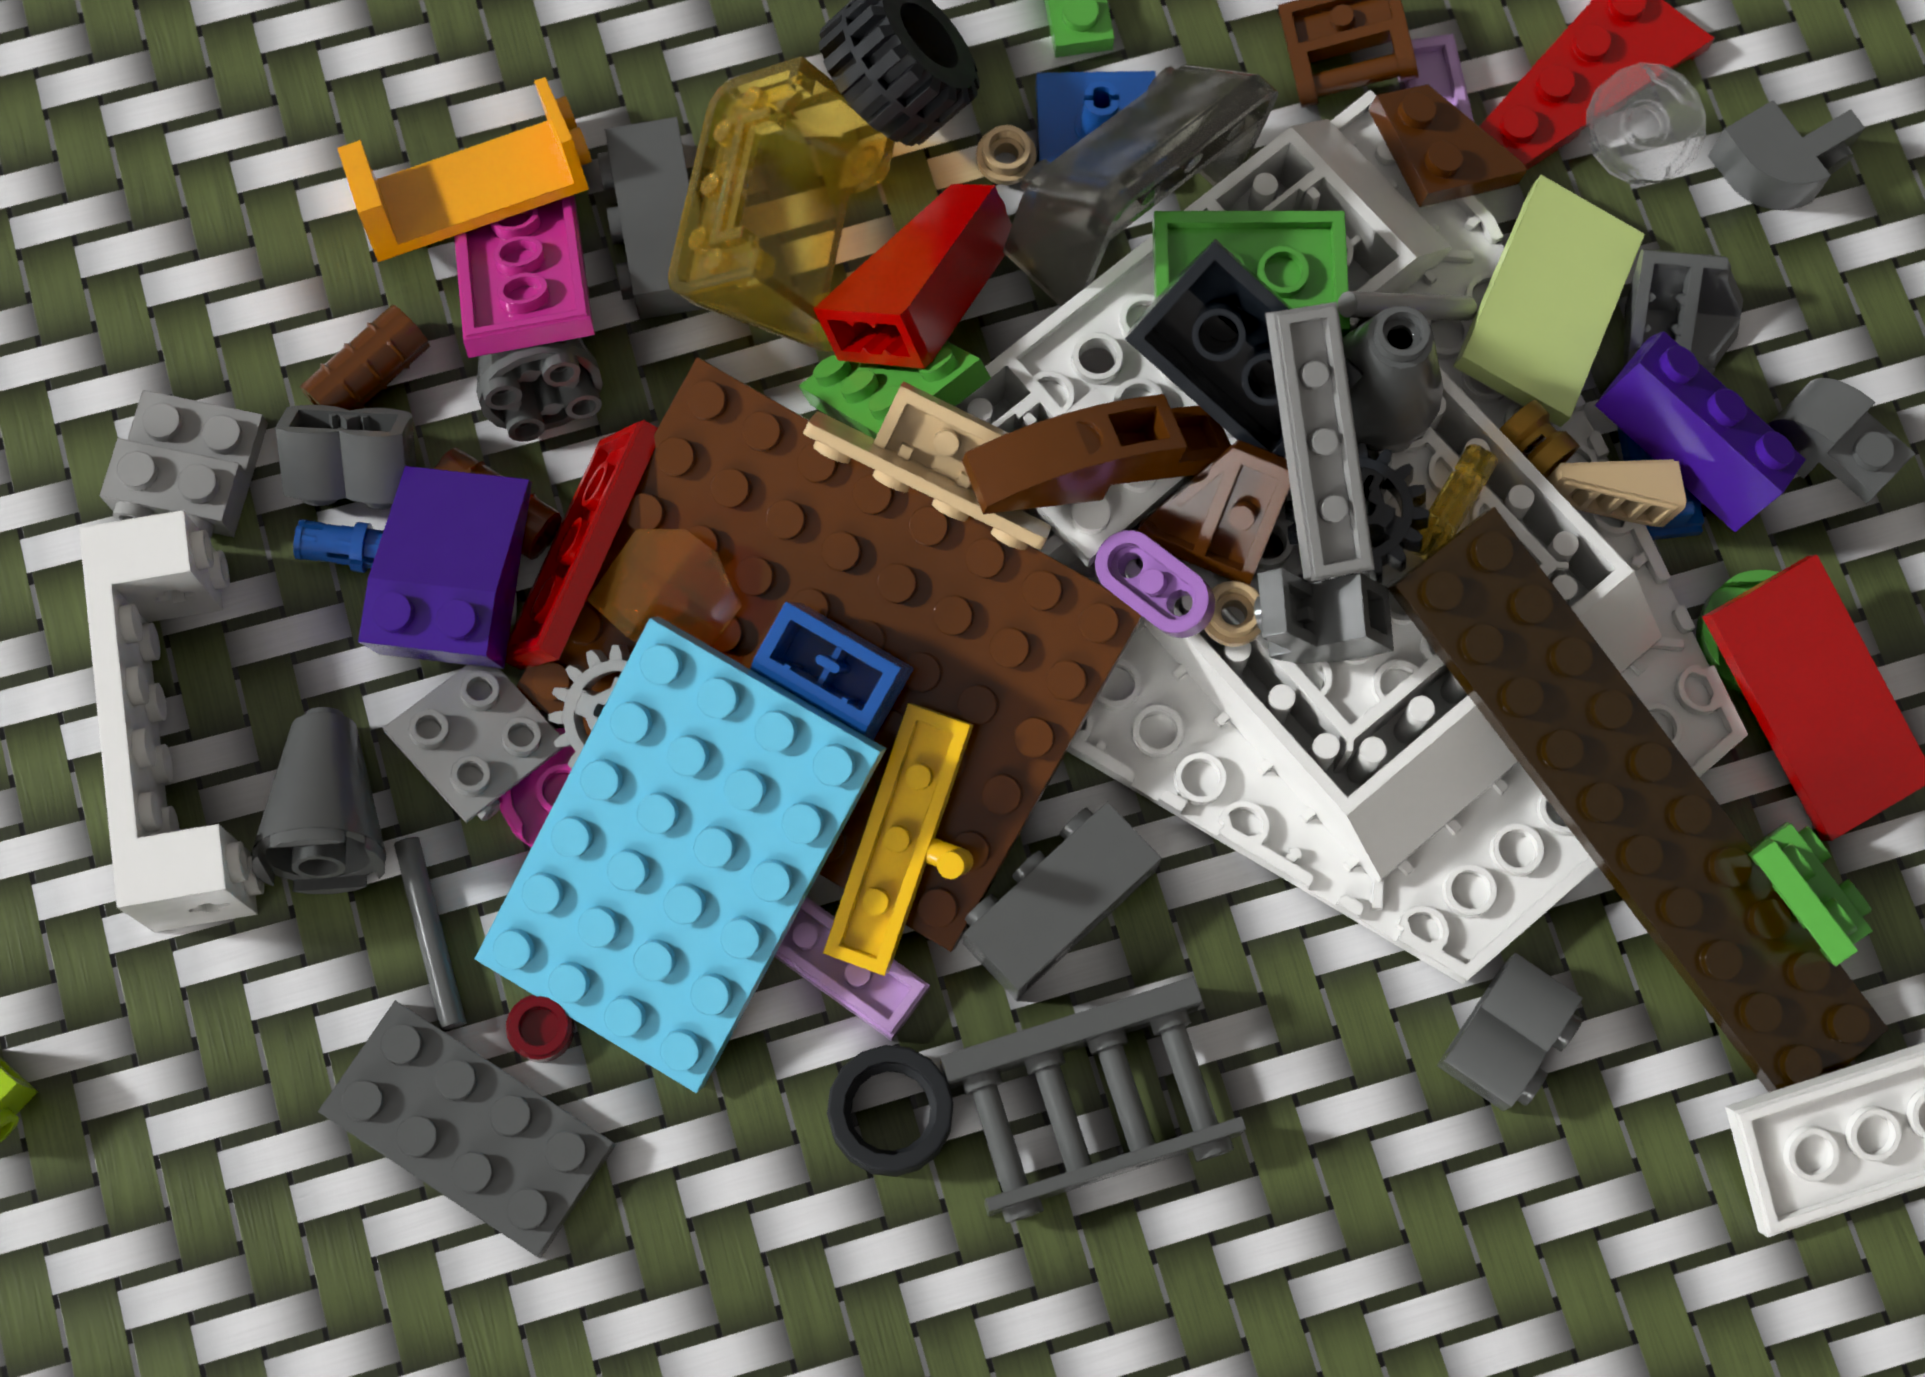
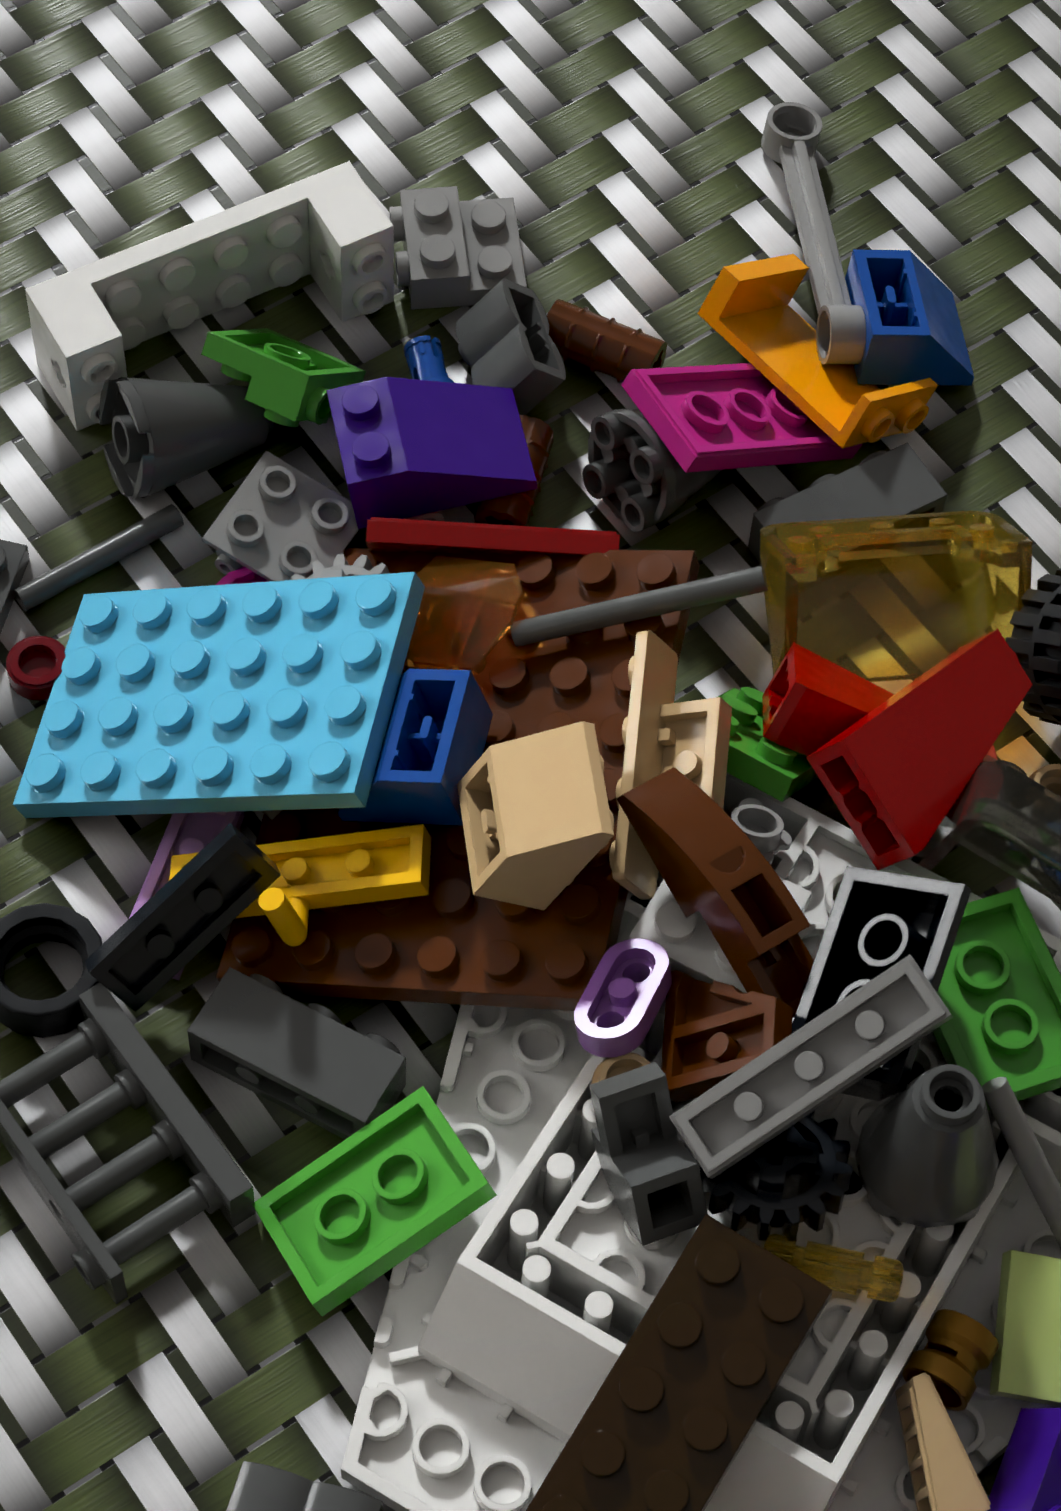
camera: 70 degrees right, 15 degrees down
none -> black plate [85,823,281,1012]
none -> bright green plate [201,328,366,427]
none -> bright green plate [252,1086,497,1317]
none -> tan slope [457,721,614,910]
none -> dark grey bar [510,565,768,647]
none -> light grey plate [730,804,792,865]
none -> light grey piece [761,102,866,365]
none -> red slope [806,629,1033,870]
none -> blue slope [845,249,974,386]

